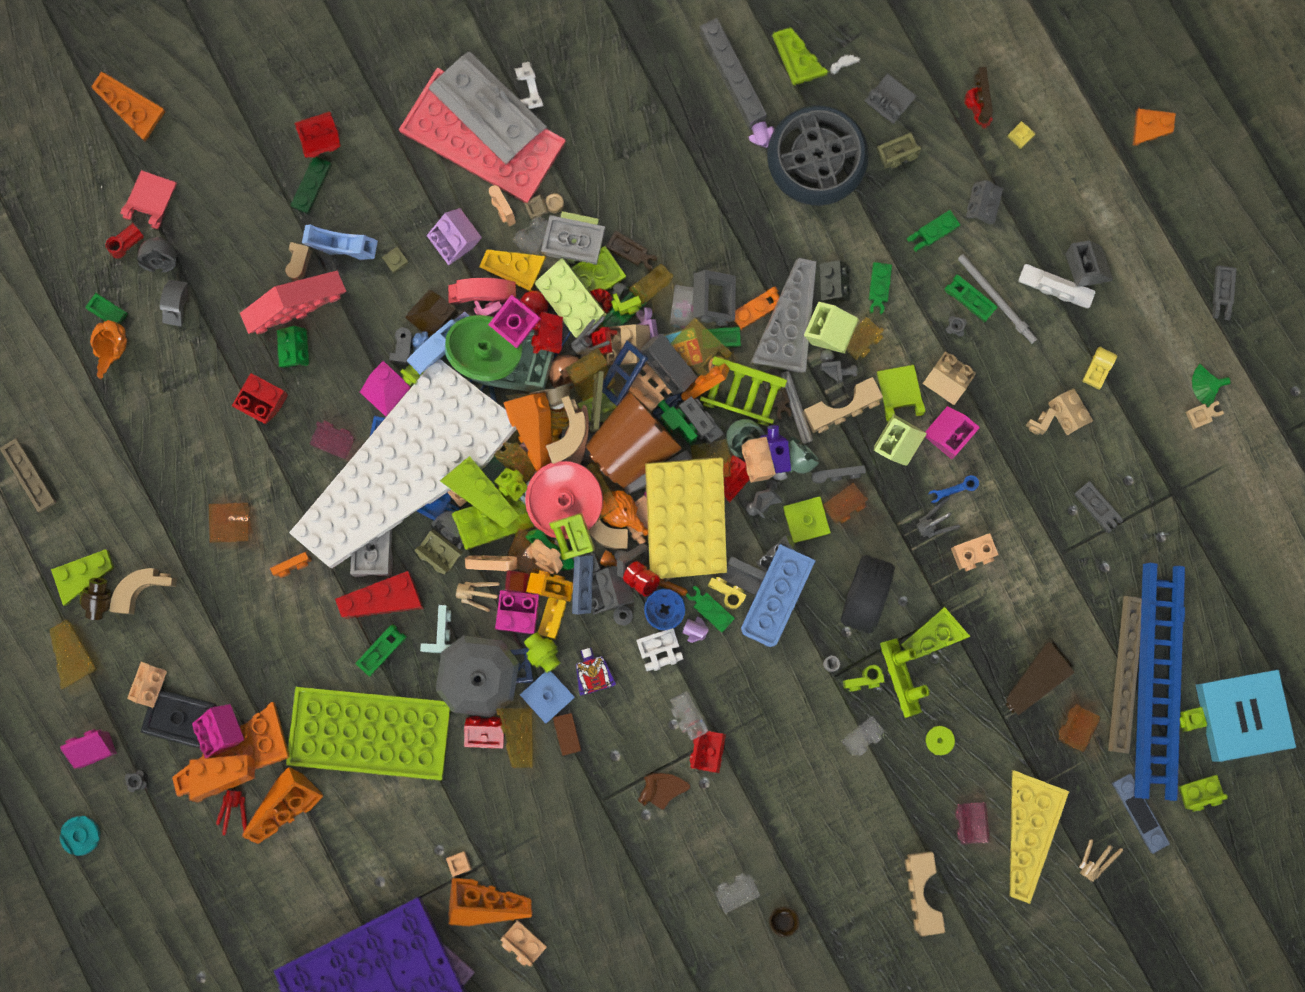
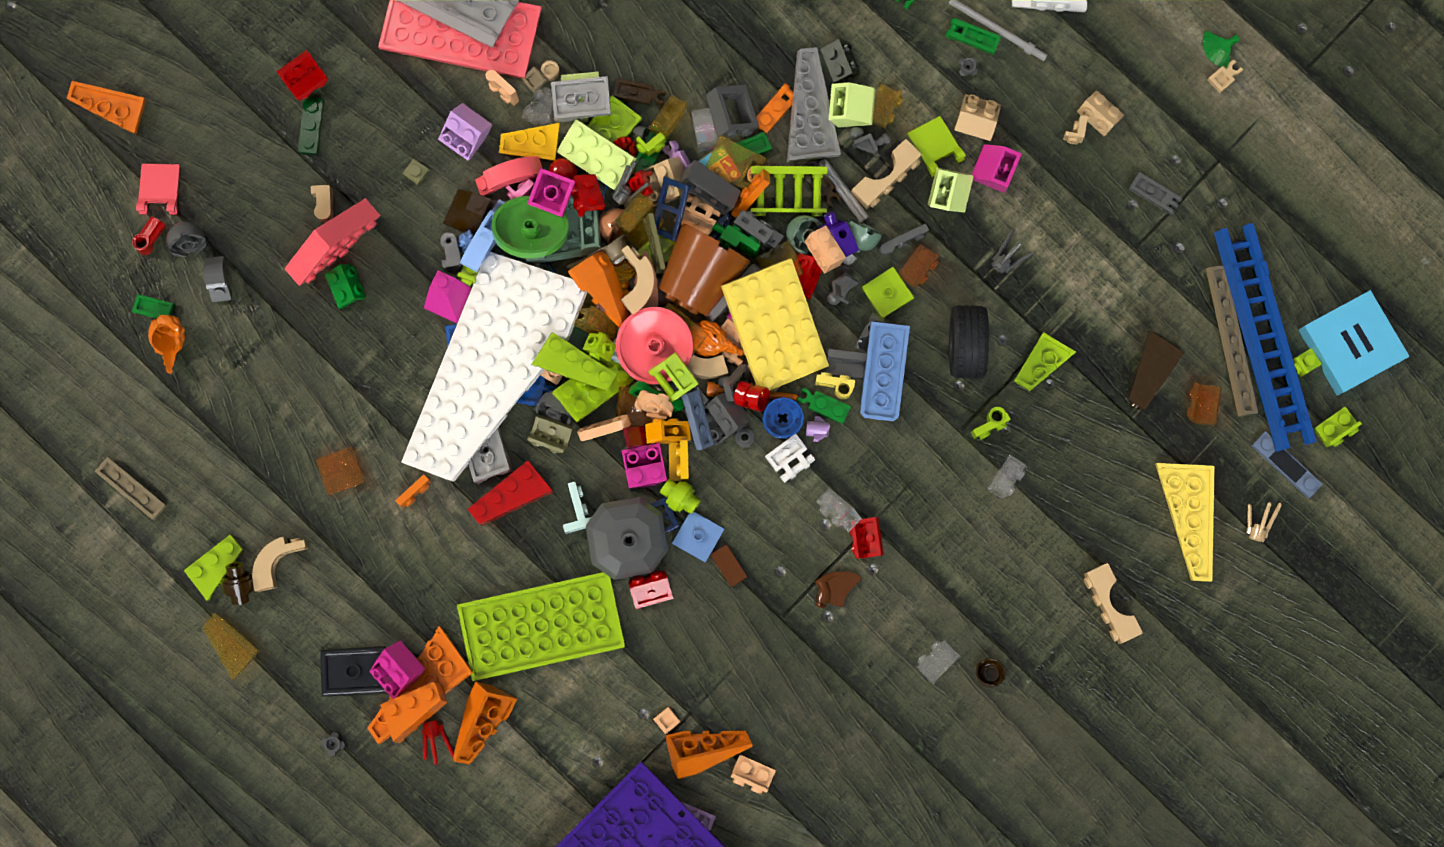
camera: 20 degrees left, 0 degrees up
dark pink slope [60,729,117,769] -> none
teal tile [60,816,100,855] -> none
light nougat bracket [127,662,167,707] -> none
red slope [232,373,288,425] -> none
light blue arch [302,225,378,260] -> none
clear pink bracket [310,421,355,460] -> none
green plate [355,624,407,677] -> none
tan plant [456,582,500,612] -> none
clear yellow wing [496,708,532,768] -> none
torso [576,648,616,696] -> none
light grey hinge [823,656,840,672] -> none
green plate [868,262,892,315] -> none
lime plate [880,638,929,718] -> none
lime piece [926,726,955,755] -> none
blue brick [928,475,979,503] -> none
light nougat brick [951,533,998,571] -> none
clear pink bracket [956,802,990,844] -> none
light yellow plate [1082,347,1117,389] -> none

